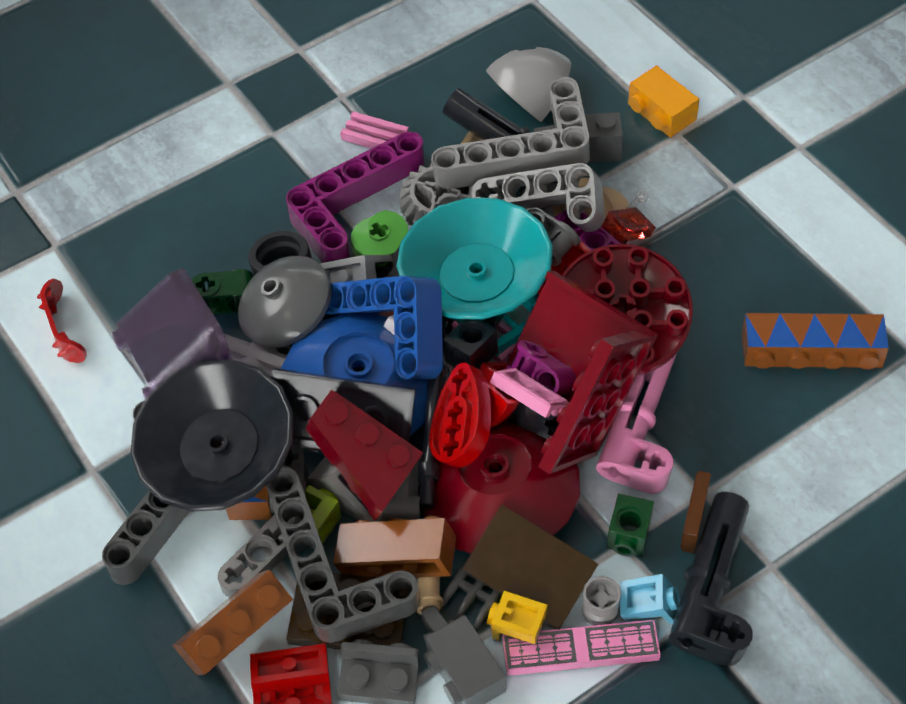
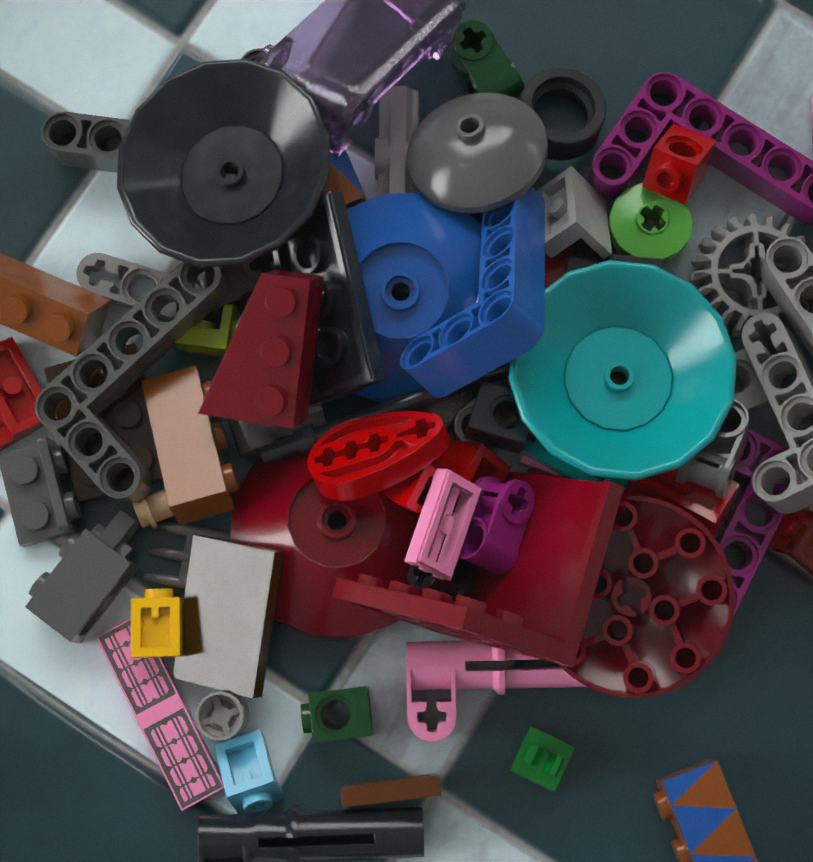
camera: 70 degrees right, 25 degrees up
none -> green tile [509,726,575,793]
none -> red brick [642,123,716,205]

